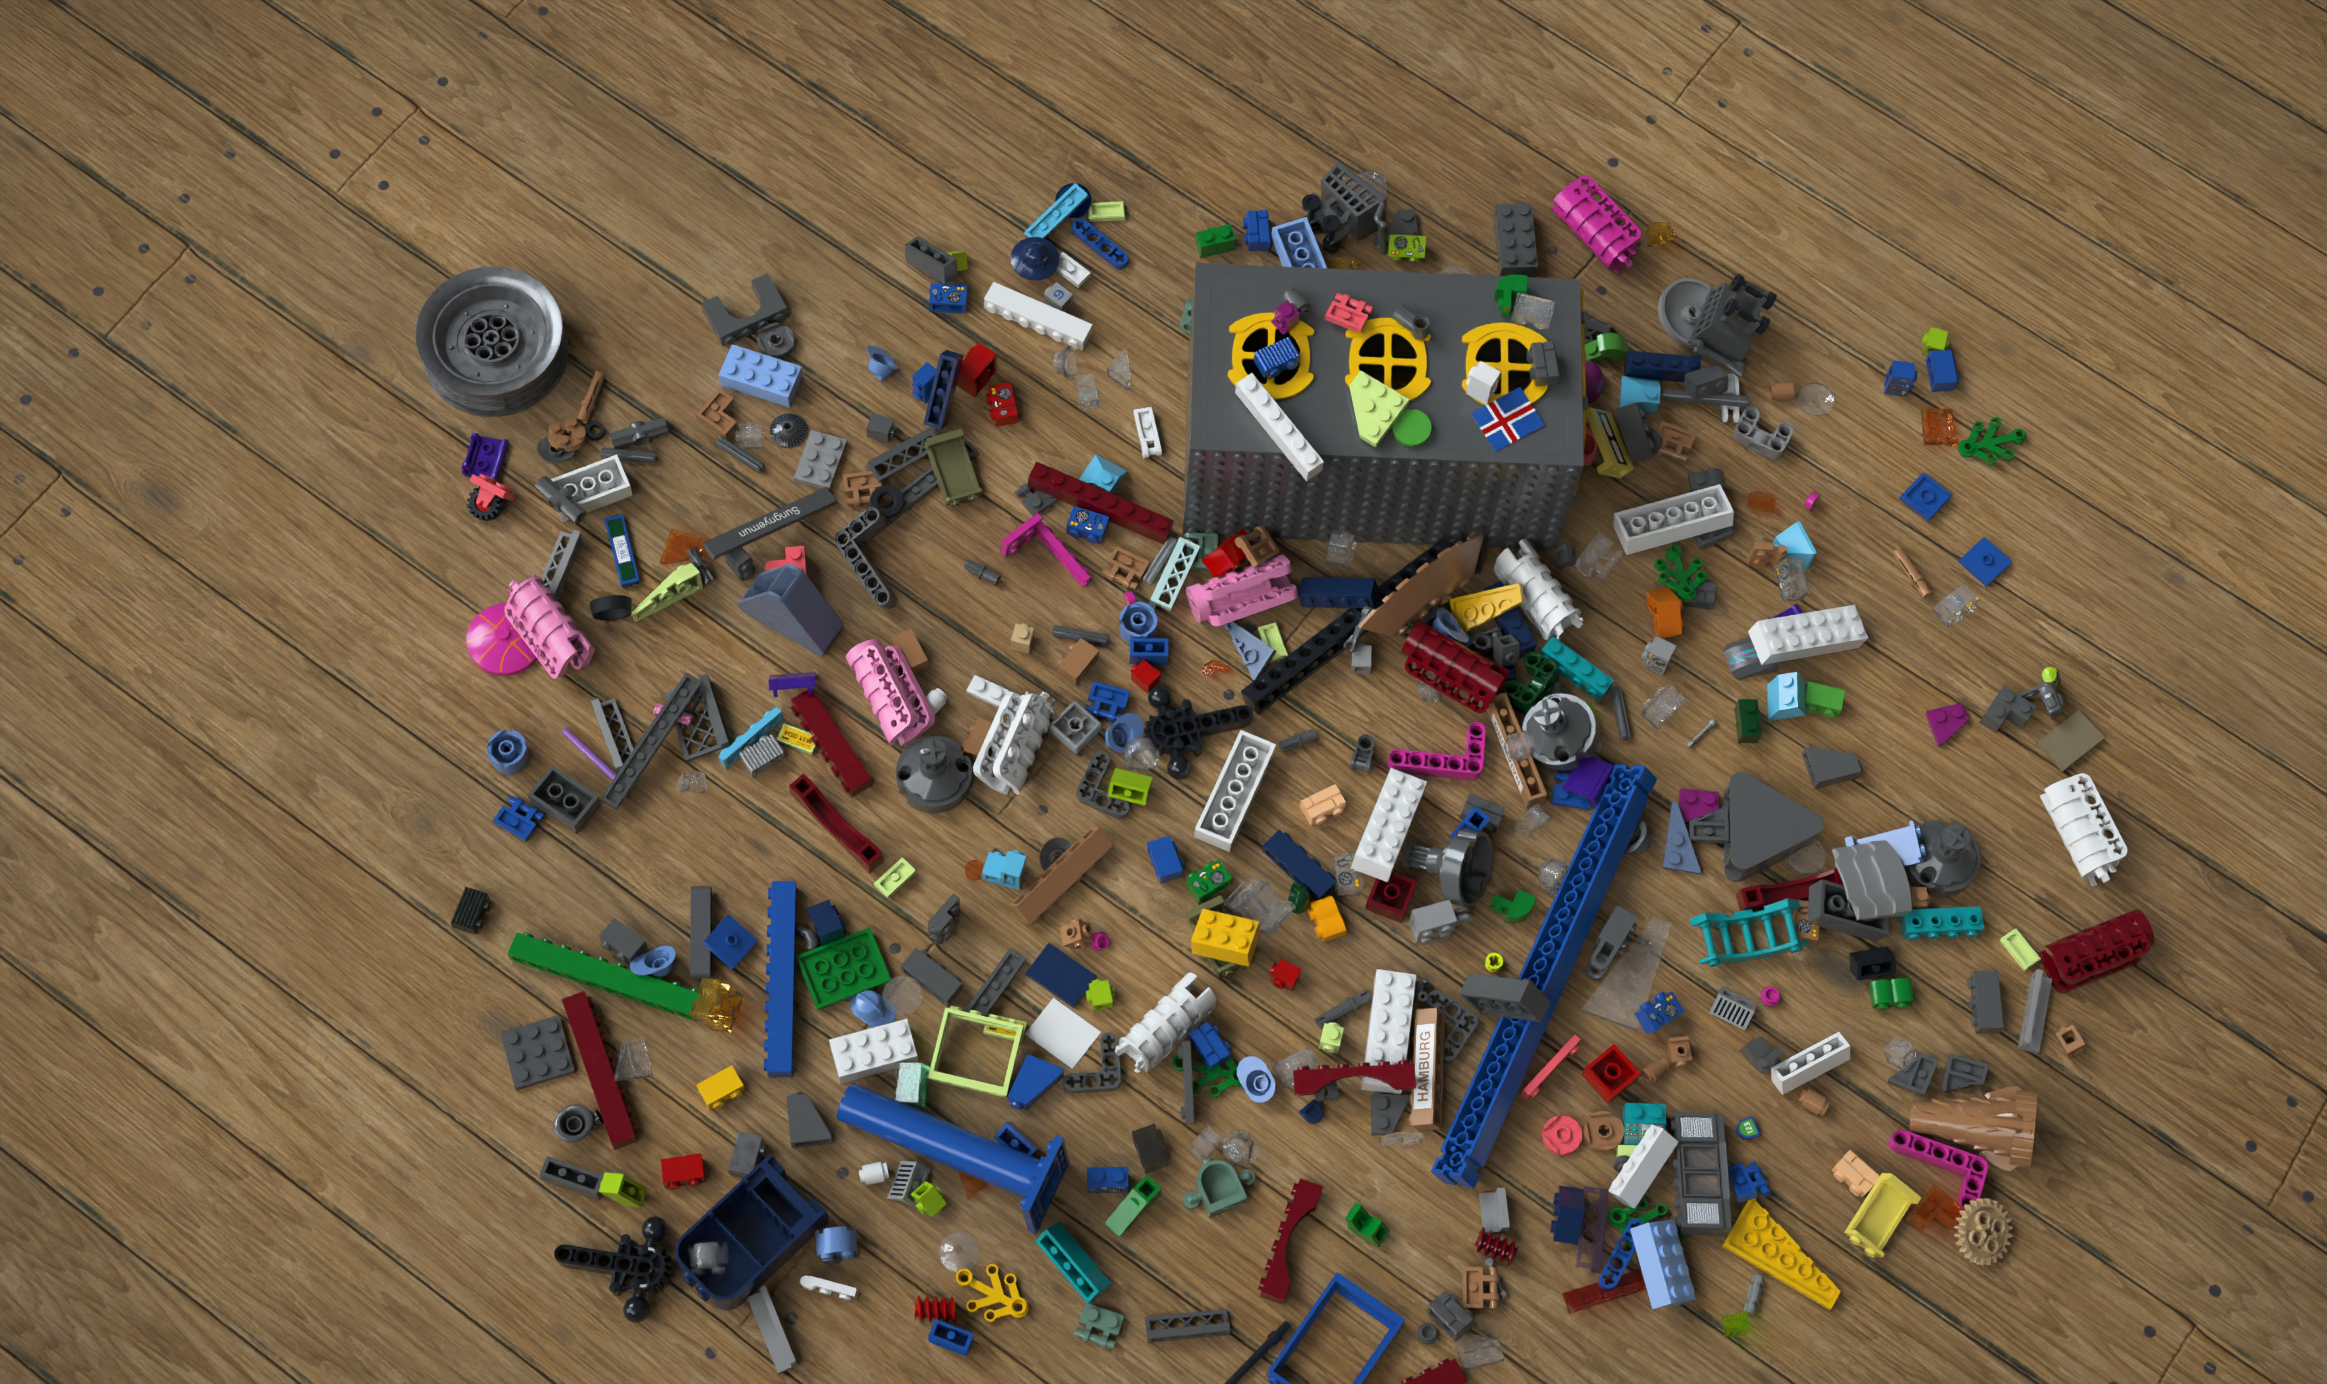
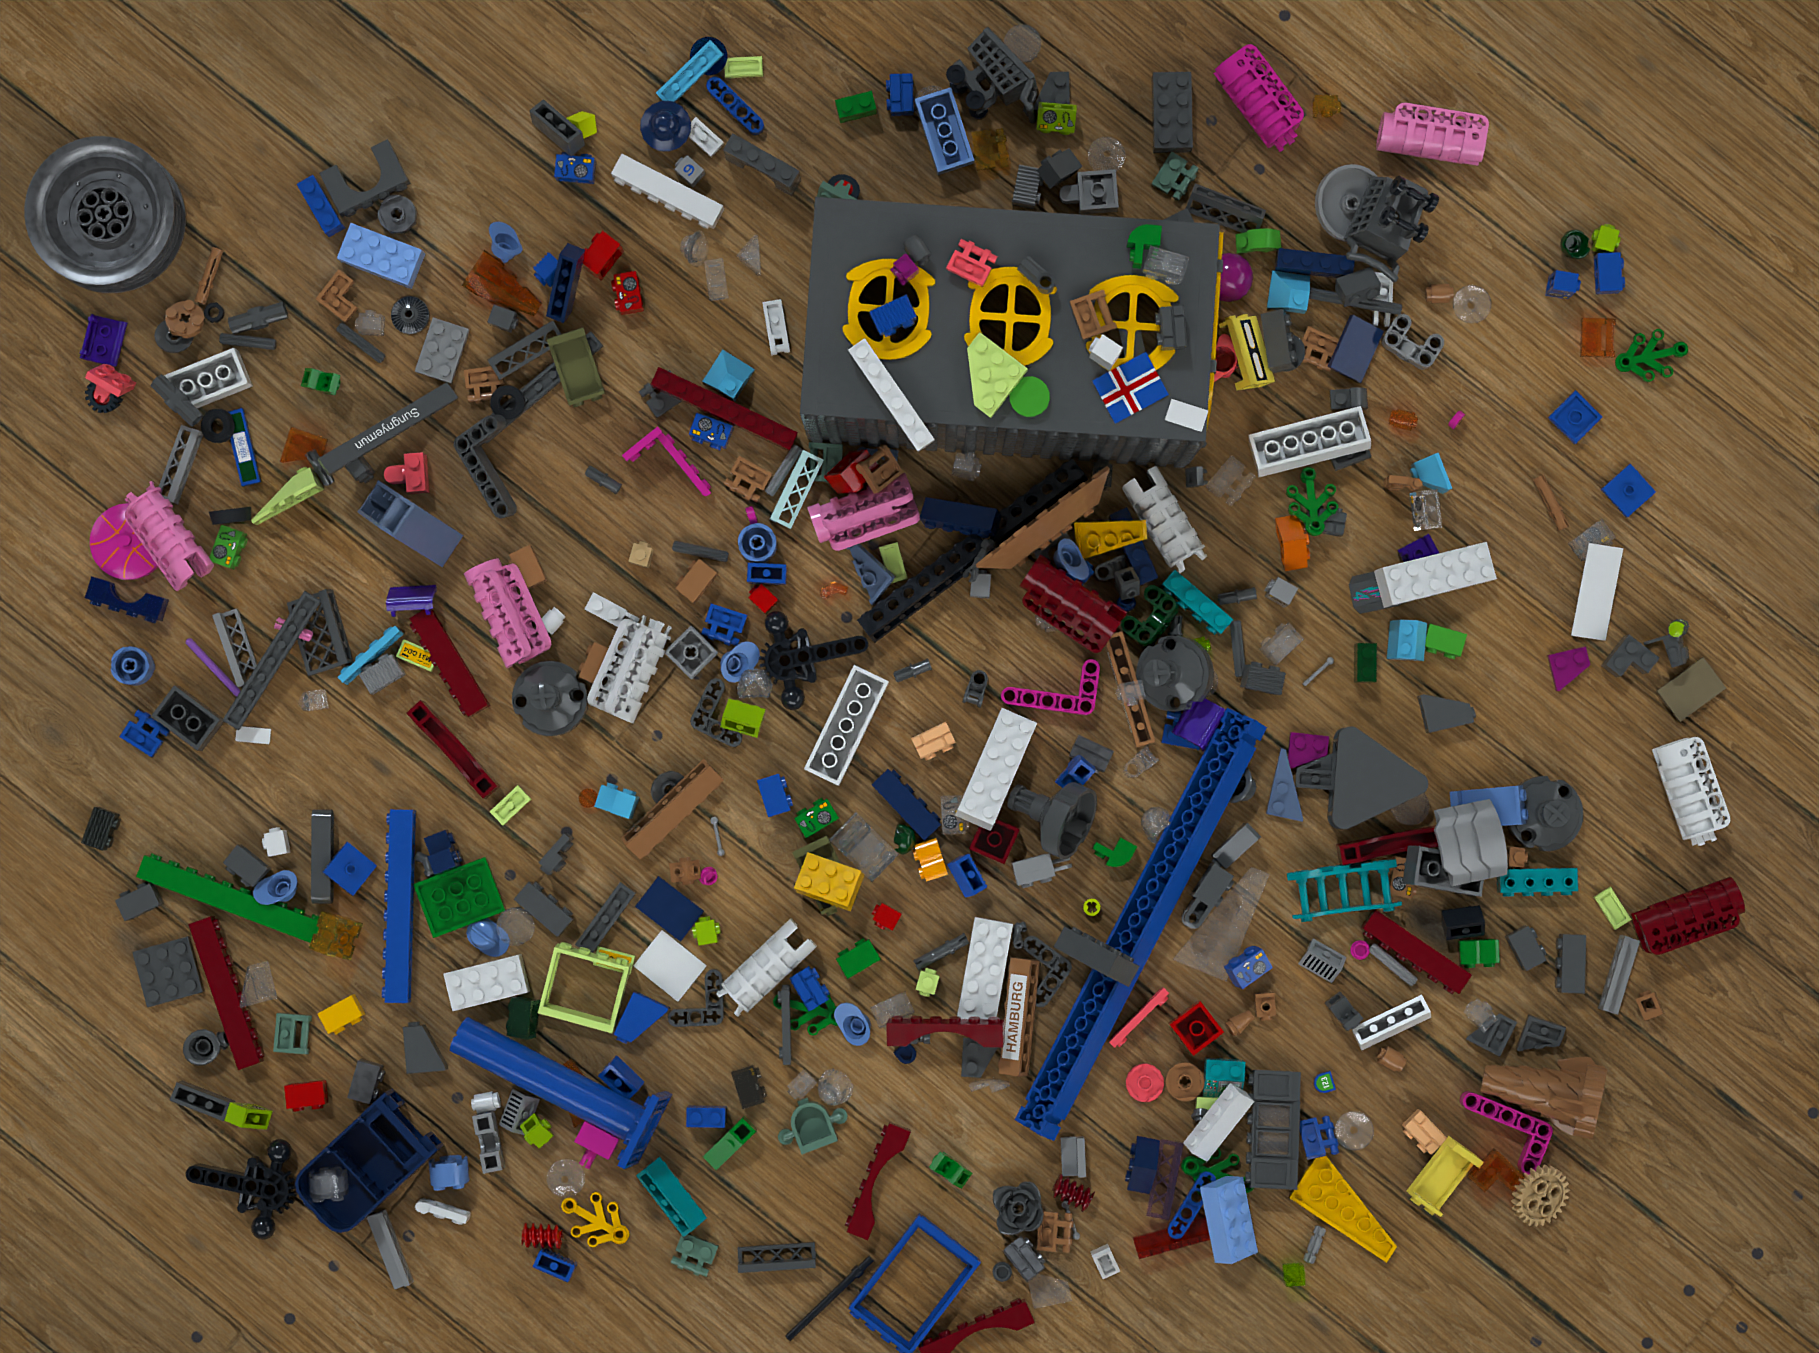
camera: 15 degrees right, 20 degrees up
none -> clear blue arch [85,576,169,623]
none -> dark grey brick [115,882,164,921]
none -> black tyre [201,409,235,443]
none -> bright green brick [209,525,248,570]
none -> white sticker [235,726,271,744]
none -> white brick [262,827,291,857]
none -> sand green plate [273,1013,312,1054]
none -> blue brick [297,175,345,237]
none -> green brick [301,368,340,395]
none -> clear orange wedge [461,250,542,316]
none -> light grey arch [472,1111,505,1174]
none -> dark pink brick [574,1121,621,1169]
none -> light grey hinge [710,817,725,856]
none -> dark grey arch [723,133,801,197]
none -> green brick [836,938,881,979]
none -> blue brick [947,854,987,898]
none -> dark grey brick [993,1182,1044,1235]
none -> medium nougat plate [1069,290,1117,340]
none -> white slope [1090,1244,1120,1279]
none -> white sticker [1165,399,1208,432]
none -> dark grey slope [1211,823,1261,869]
none -> dark grey axle [1218,587,1257,605]
none -> dark grey brick [1240,662,1286,695]
none -> dark blue tile [1327,315,1384,383]
none -> clear dish [1335,1111,1374,1150]
none -> dark red brick [1360,909,1472,995]
none -> light grey axle [1369,943,1418,986]
none -> bright pink piece [1376,103,1489,166]
none -> dark grey brick [1505,925,1547,971]
none -> dark green hair [1560,229,1590,259]
none -> white sticker [1571,543,1623,641]

